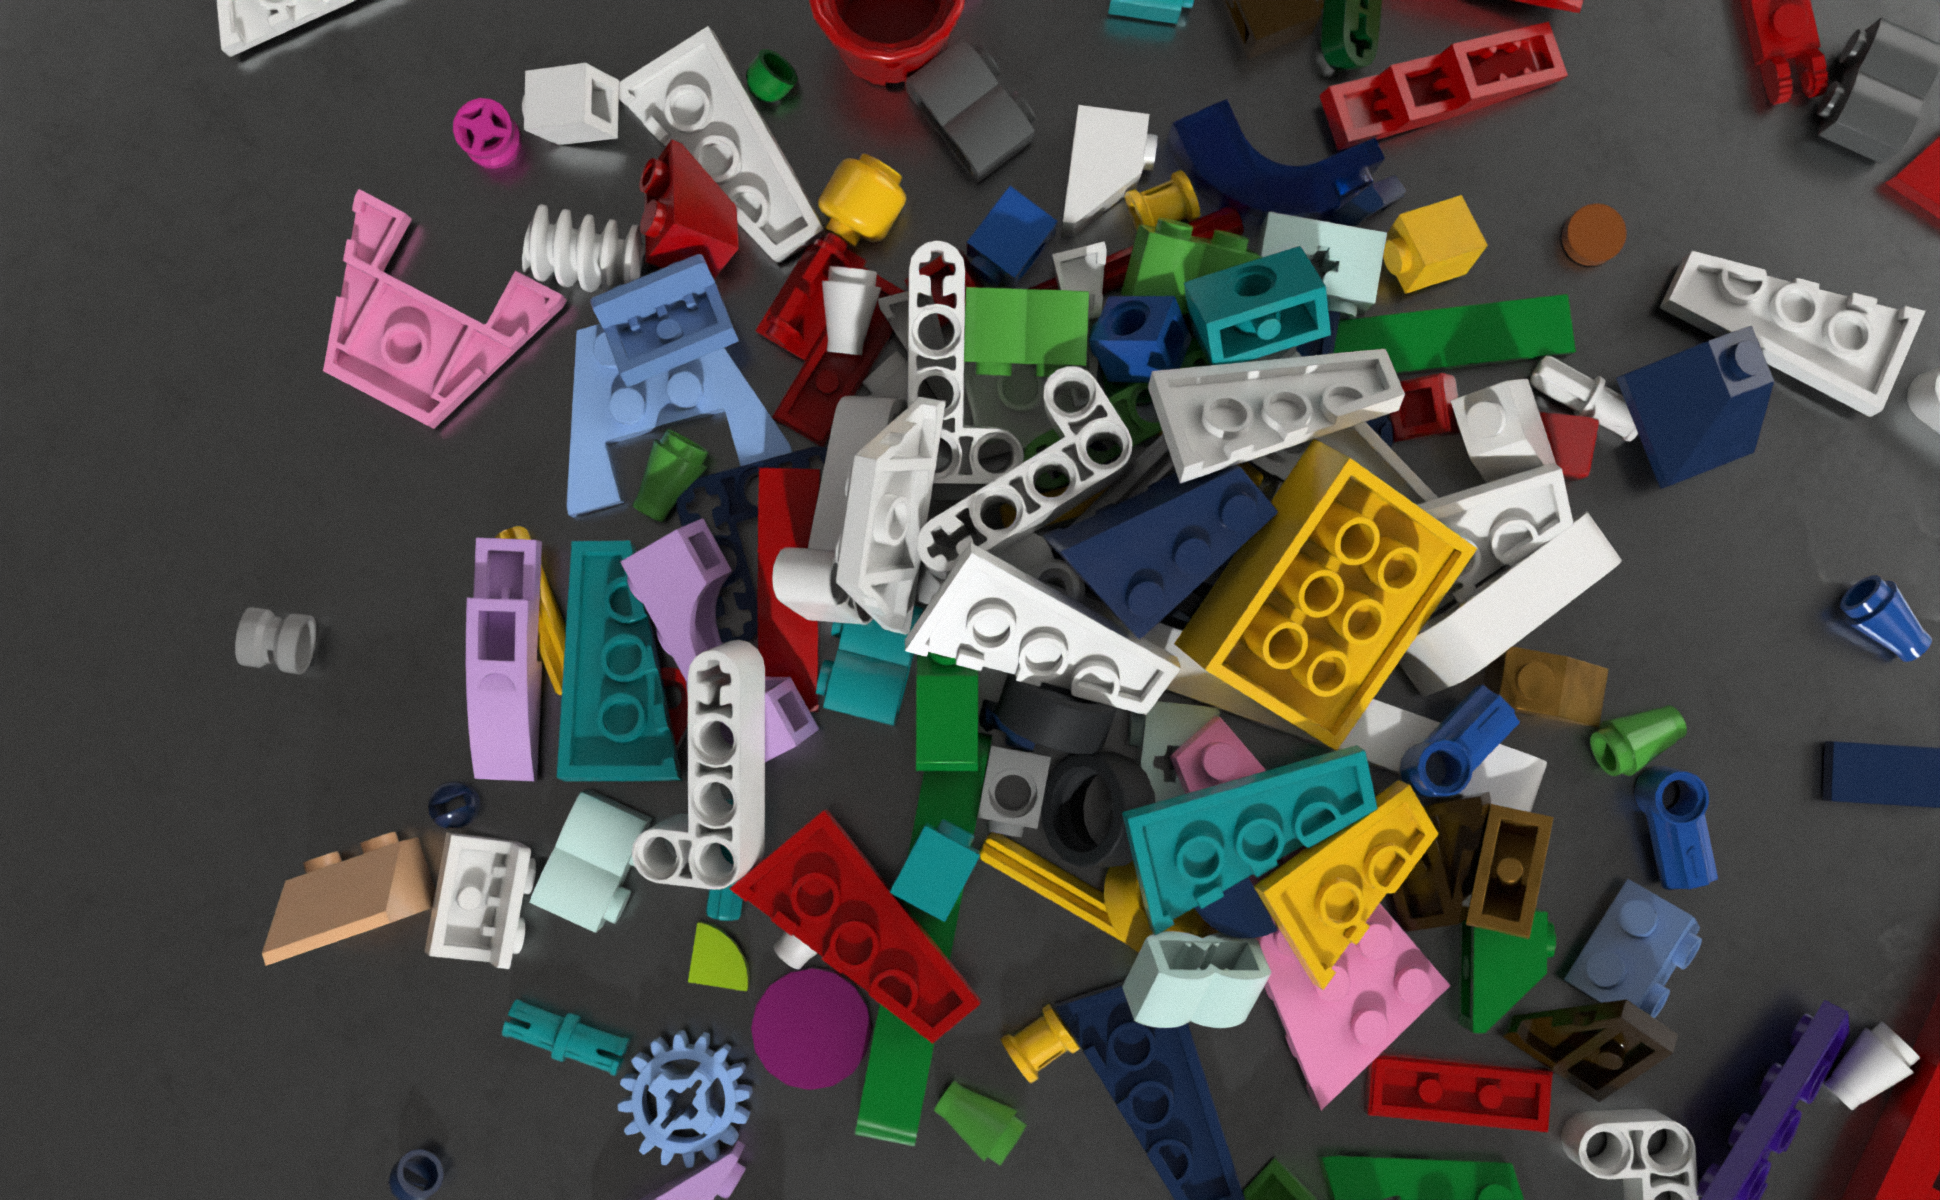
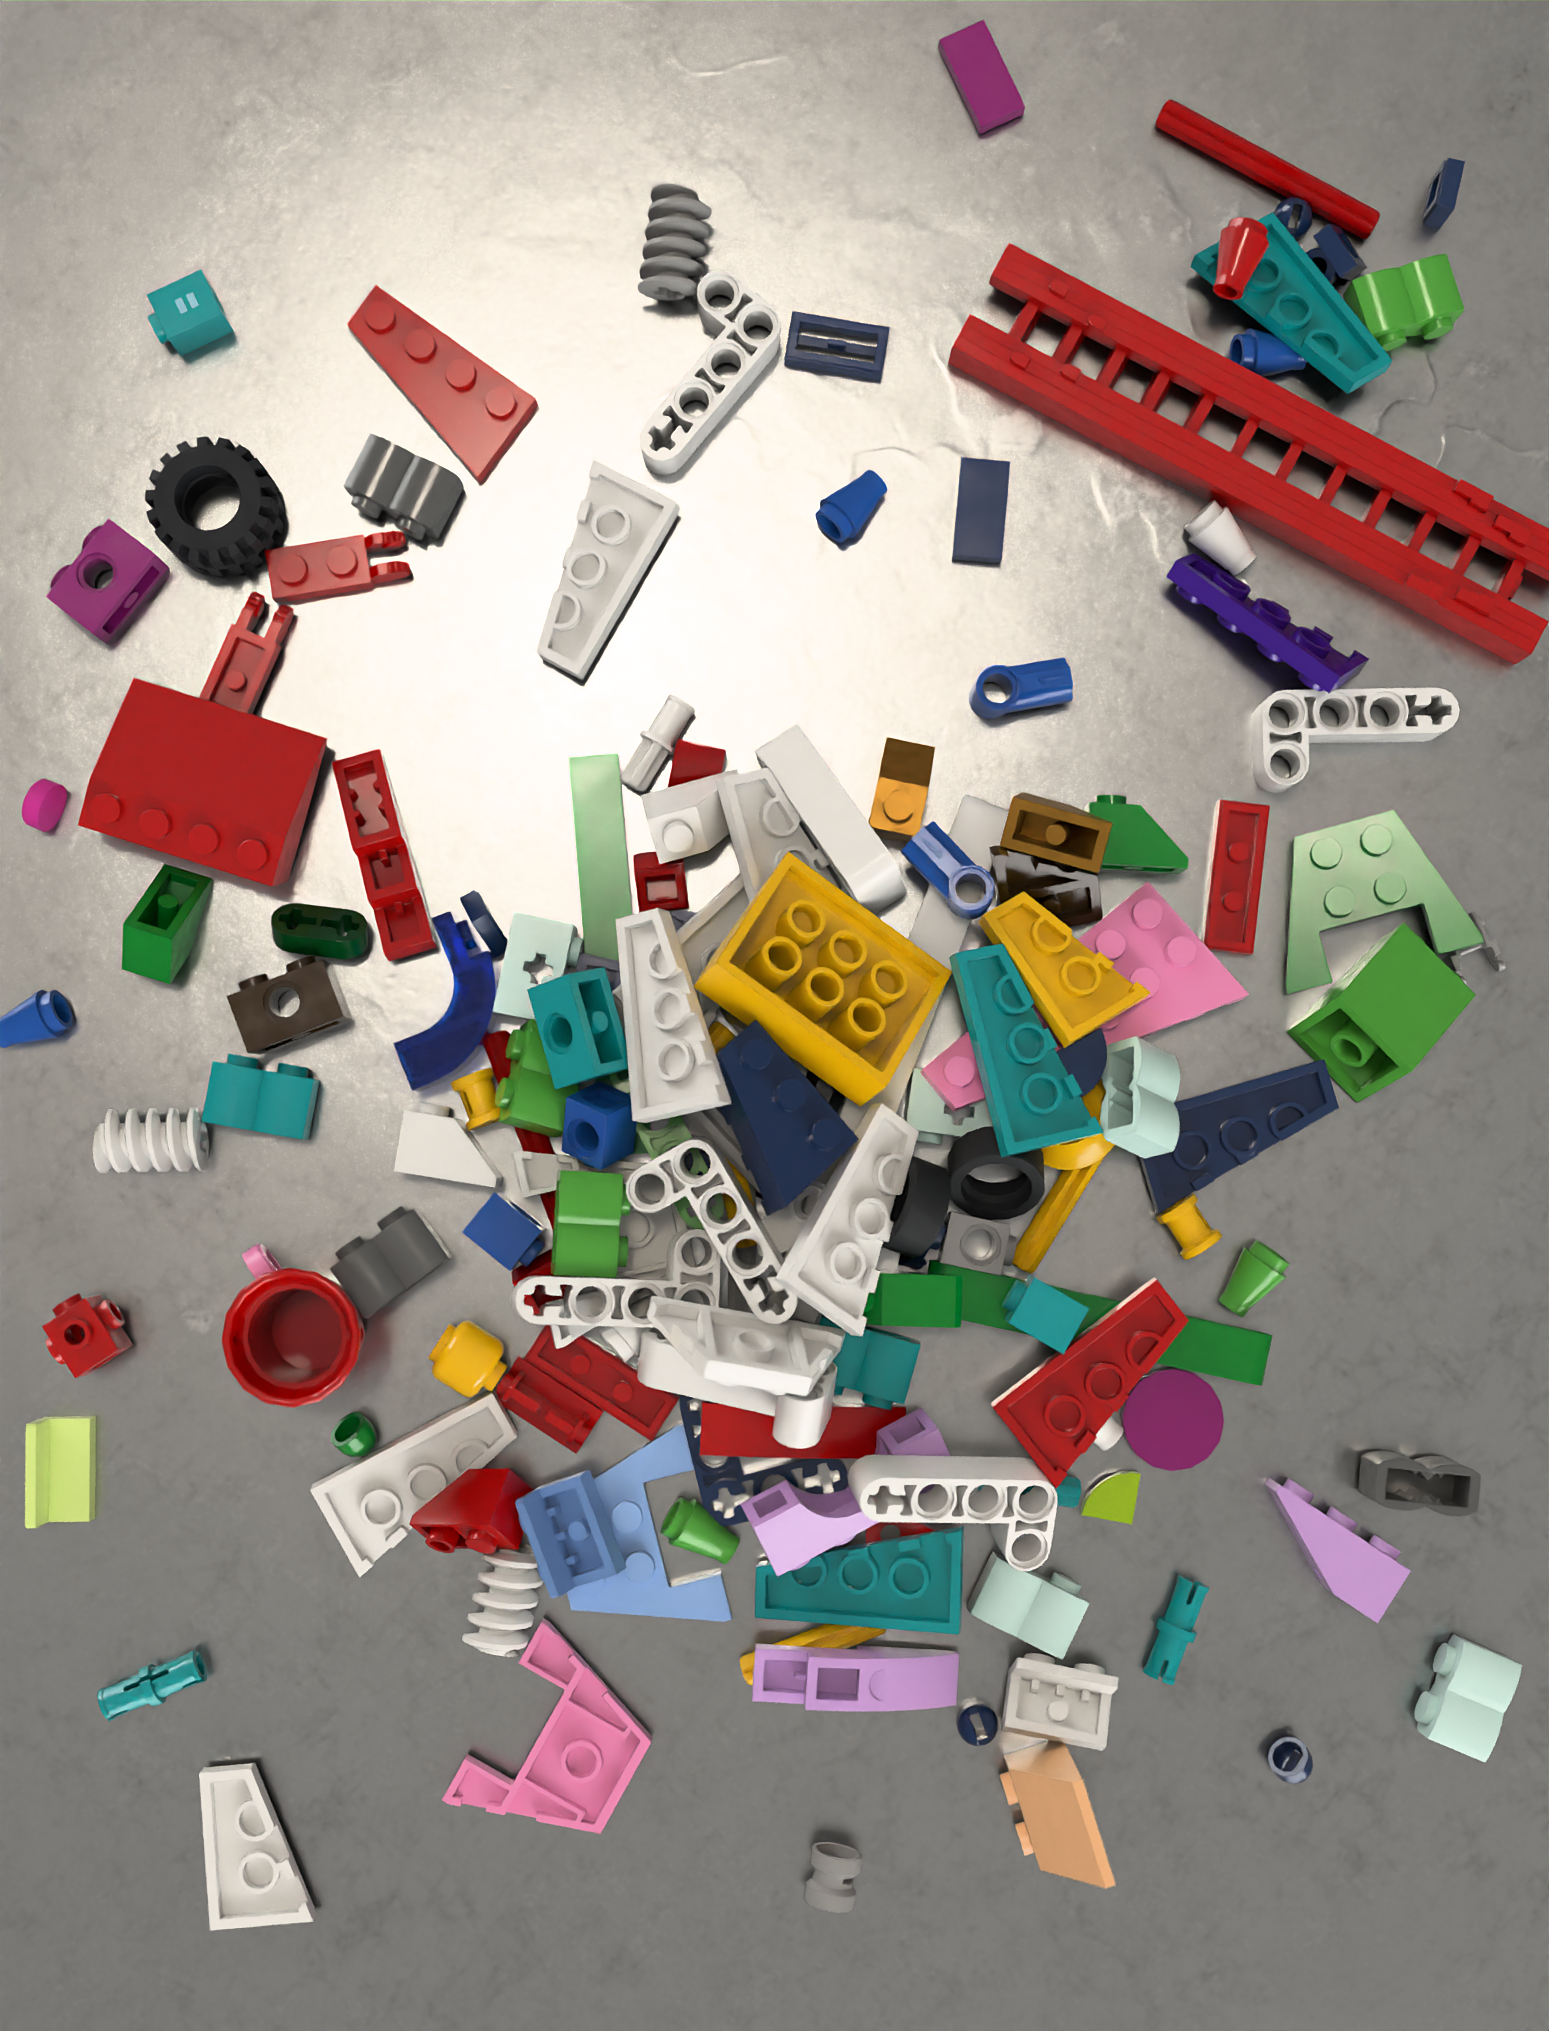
camera: 90 degrees left, 0 degrees up
dark pink wheel [453,98,522,169] -> none
white brick [522,63,619,145] -> none
light blue gear [618,1030,753,1168] -> none
white cone [822,266,881,355] -> none
yellow brick [1383,195,1488,294] -> none
dark brown wing [1503,999,1678,1102] -> none
dark orange tile [1562,203,1627,266] -> none
medium blue bracket [1564,879,1702,1018] -> none
bright green cone [1590,705,1687,776] -> none
dark blue slope [1616,325,1774,489] -> none

